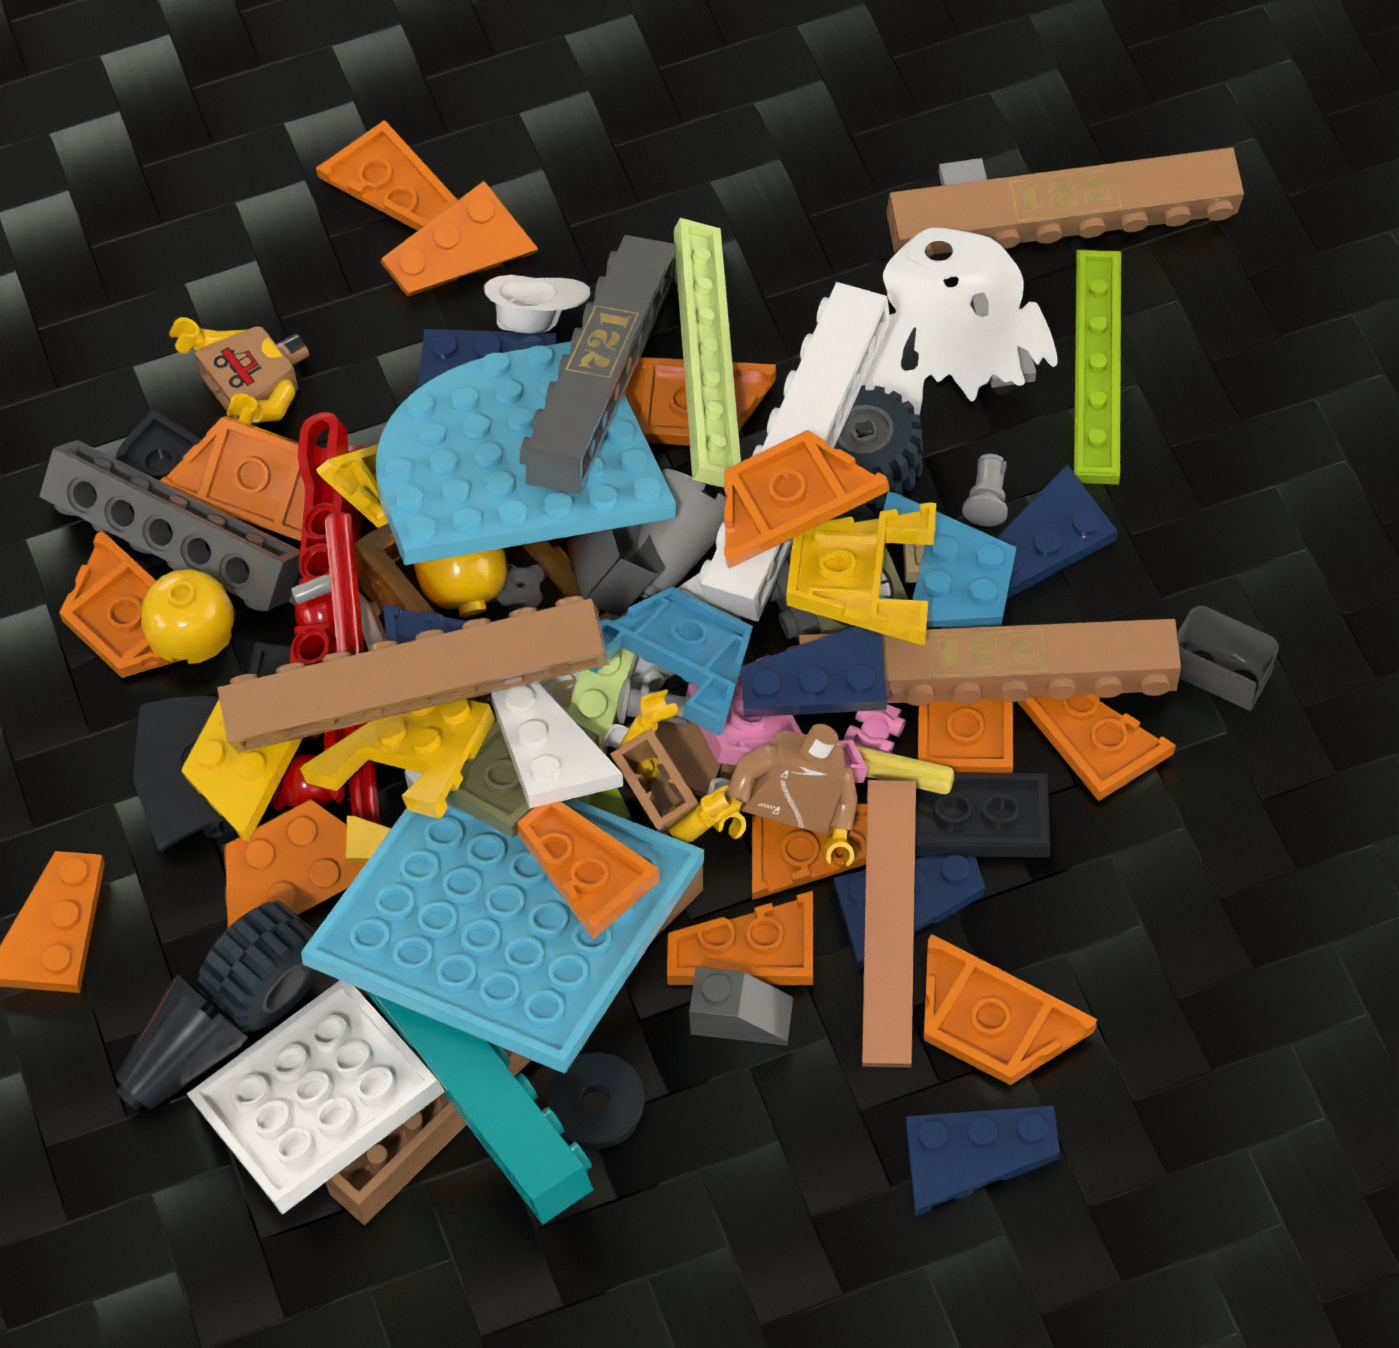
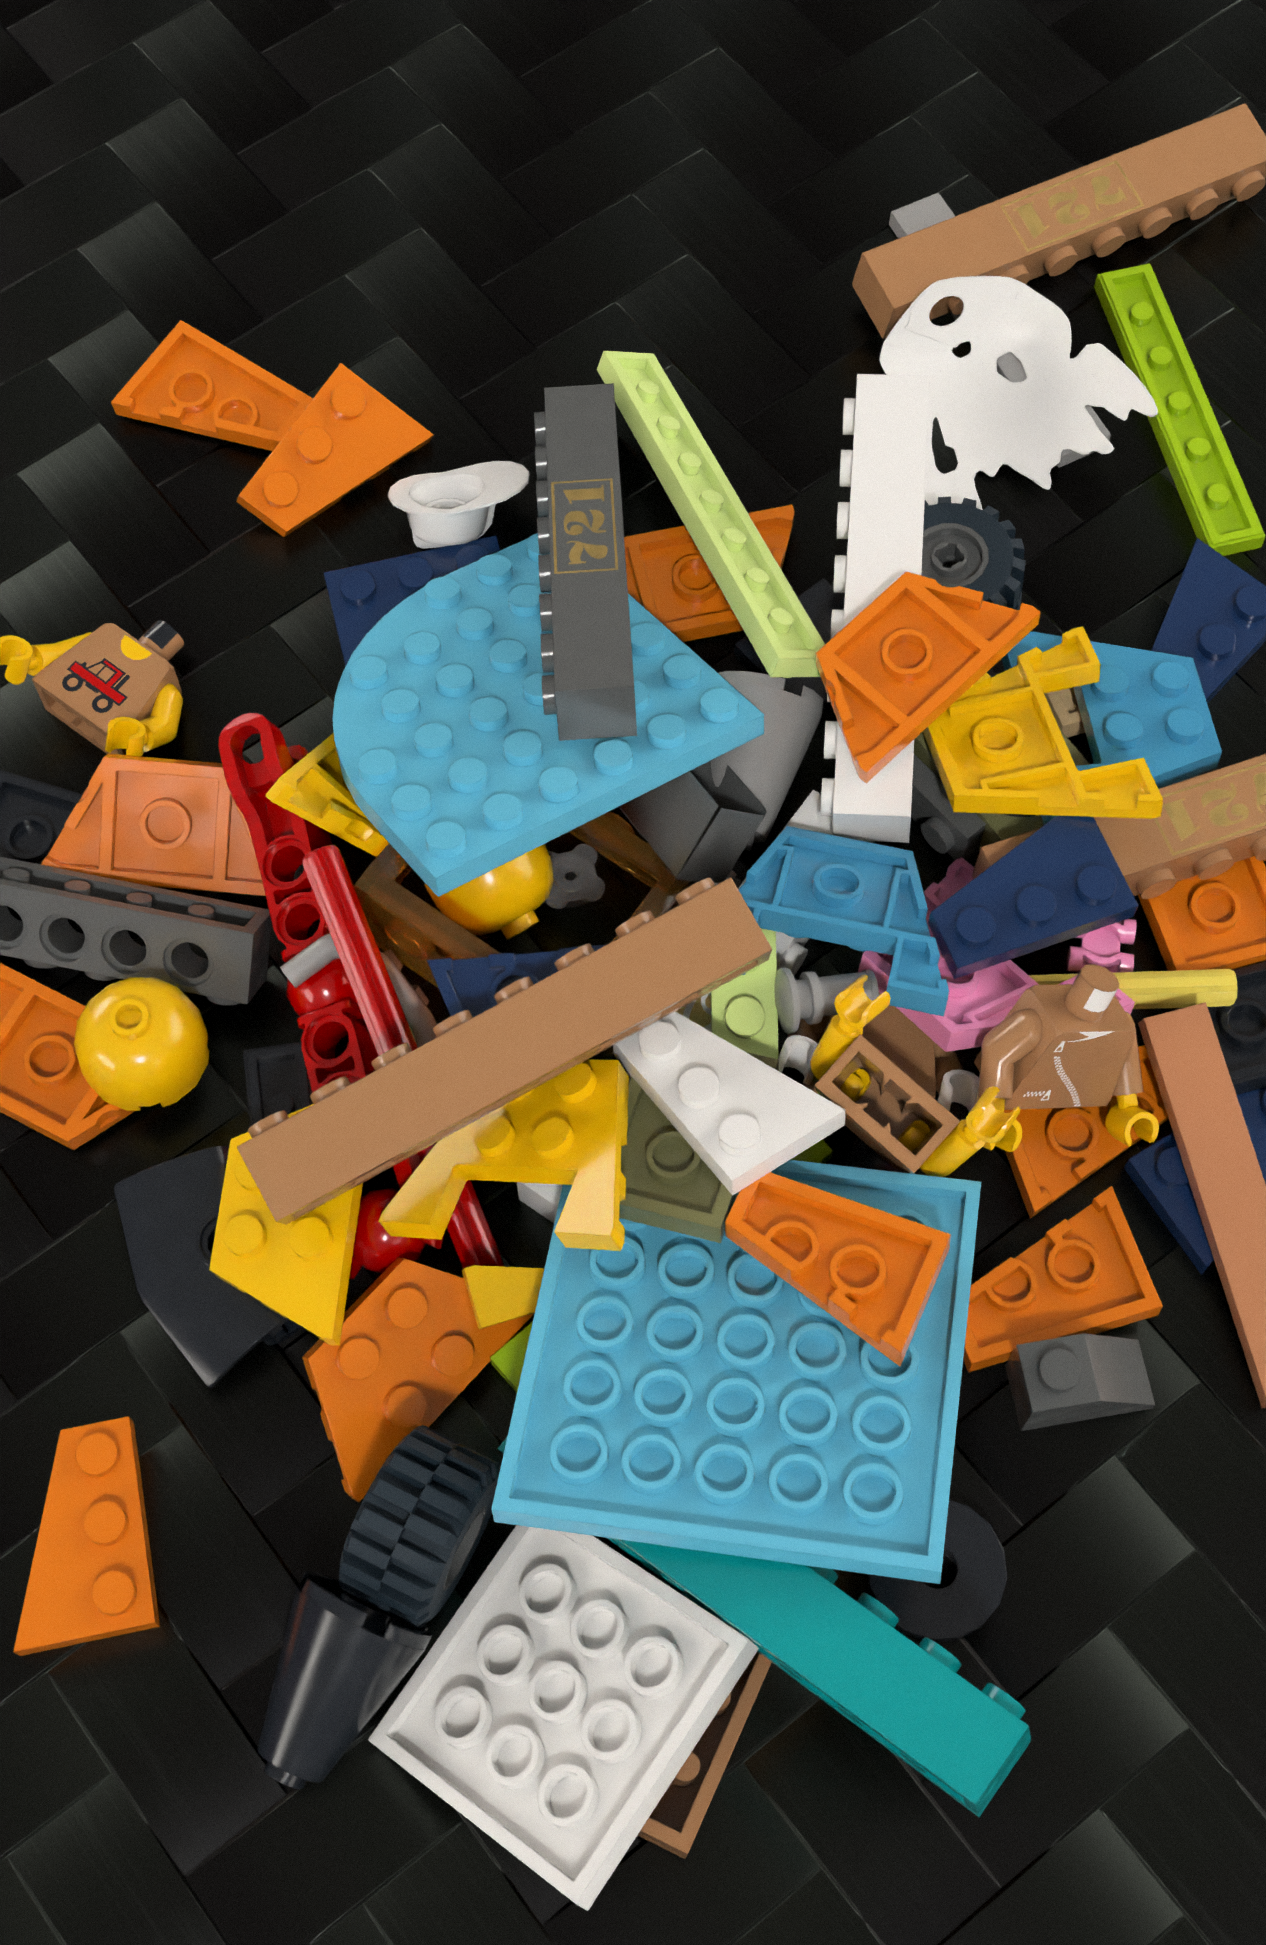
camera: 20 degrees left, 5 degrees up
light grey pin [962,454,1008,527] -> none

